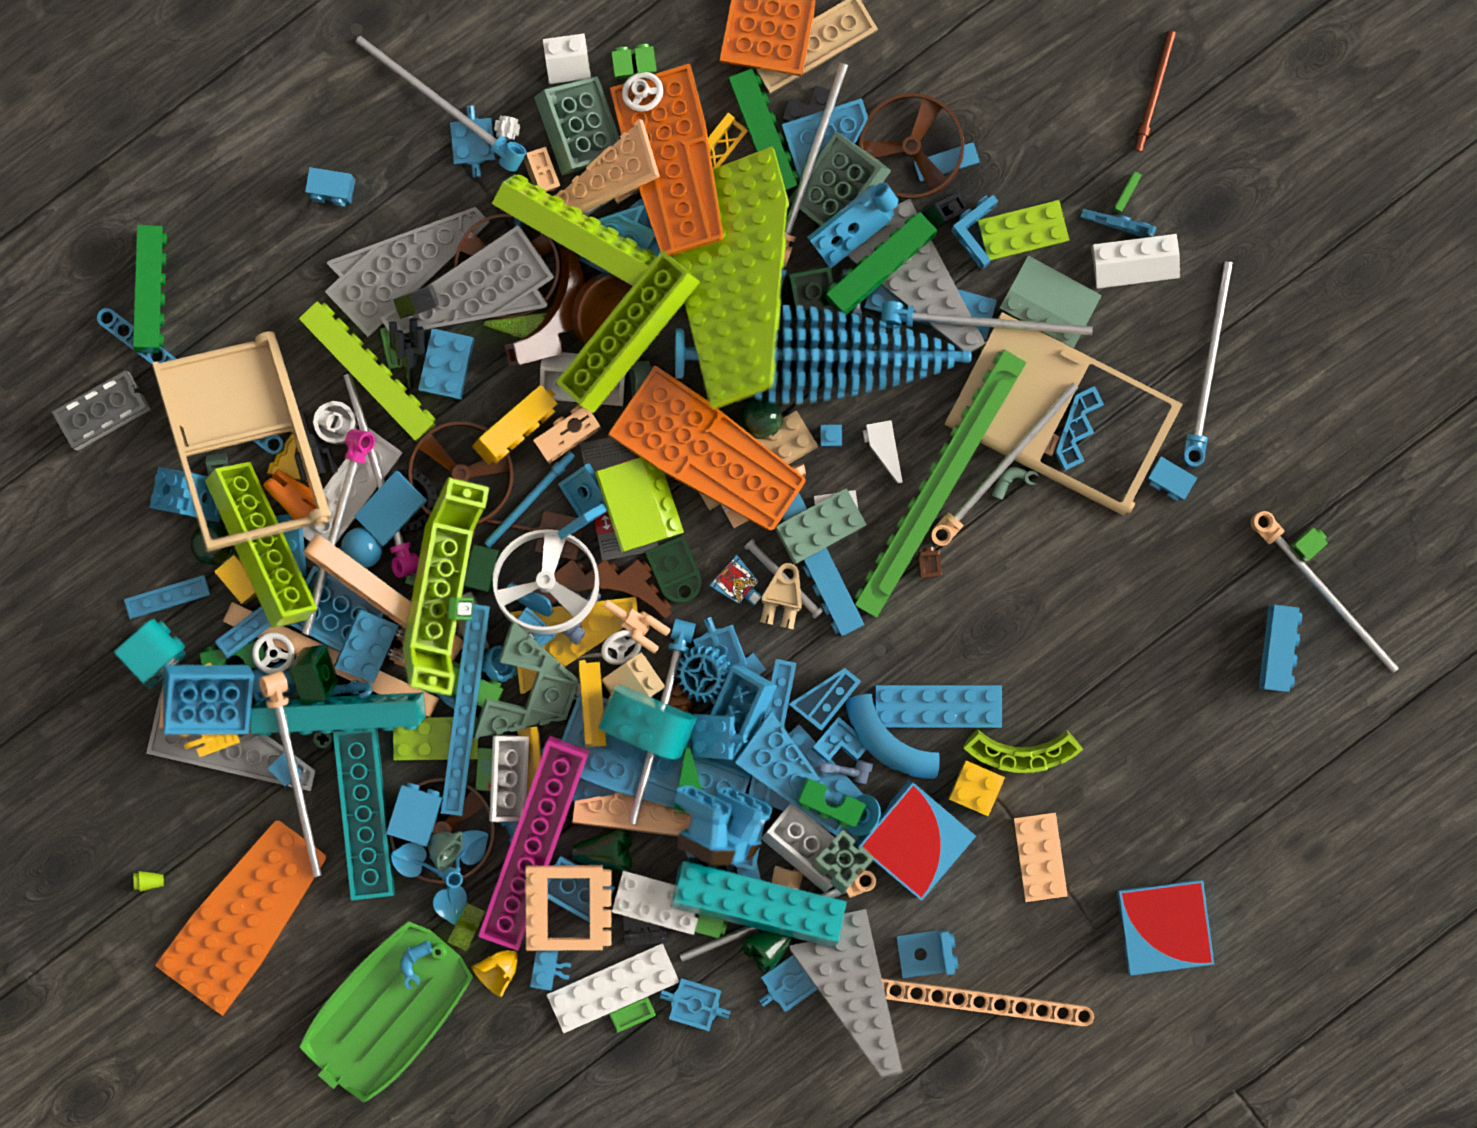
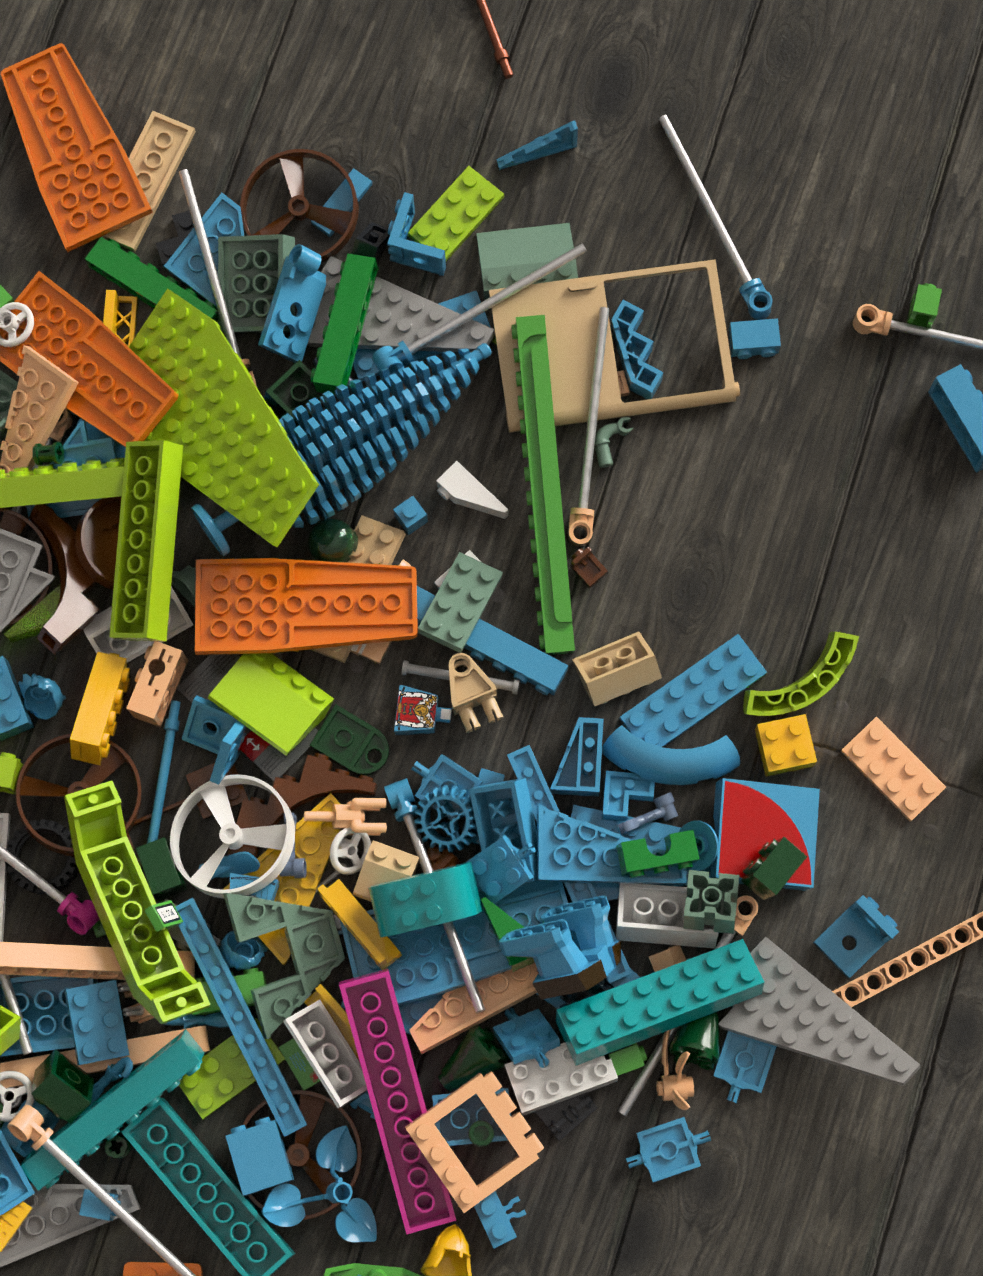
camera: 30 degrees left, 10 degrees down
dark azure brick [338,527,383,569] -> none
dark azure tile [354,471,427,546] -> none
sand green hat [428,832,463,877] -> none
clear neon green arch [448,903,486,951] -> none
white plate [547,943,679,1033] -> none
bright green tile [609,996,656,1033] -> none
white slope [1091,234,1180,289] -> none
bright green tile [1113,171,1142,214] -> none
none -> dark azure hair [18,673,66,720]
none -> dark green bush [32,442,64,465]
none -> dark green tile [468,1120,494,1147]
none -> dark azure plate [493,1008,560,1068]
none -> tan slope [572,632,662,706]
none -> light nougat plant [656,1030,694,1110]
none -> dark green brick [741,837,807,900]

